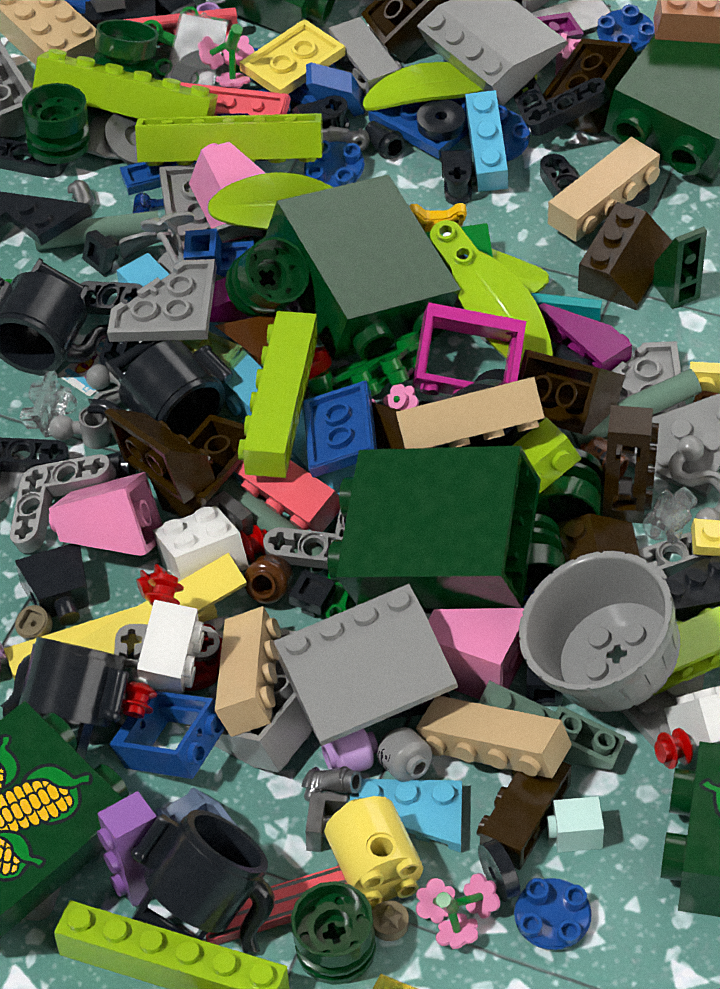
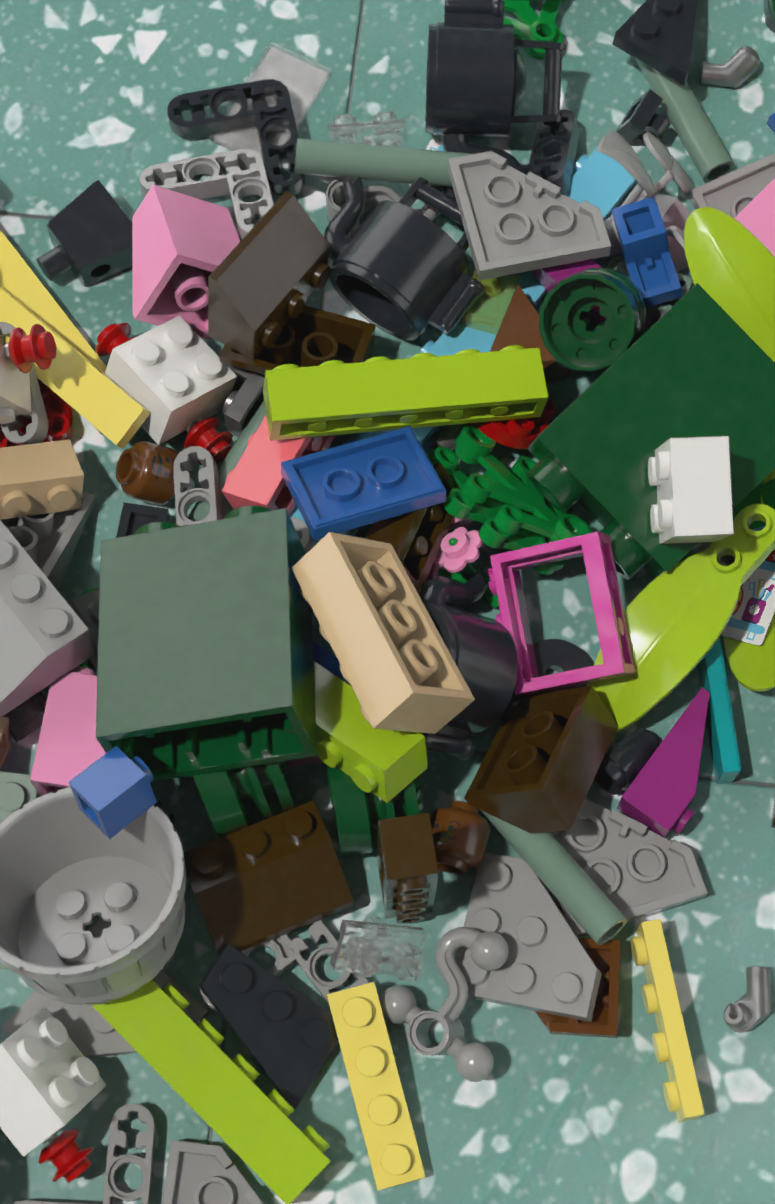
camera: 70 degrees right, 20 degrees up
dark tan tile [15,605,53,641] -> none
clear blue hand [133,193,164,213] -> none
none -> blue brick [68,746,157,839]
none -> sand green piece [295,139,472,187]
none -> white brick [648,436,734,544]

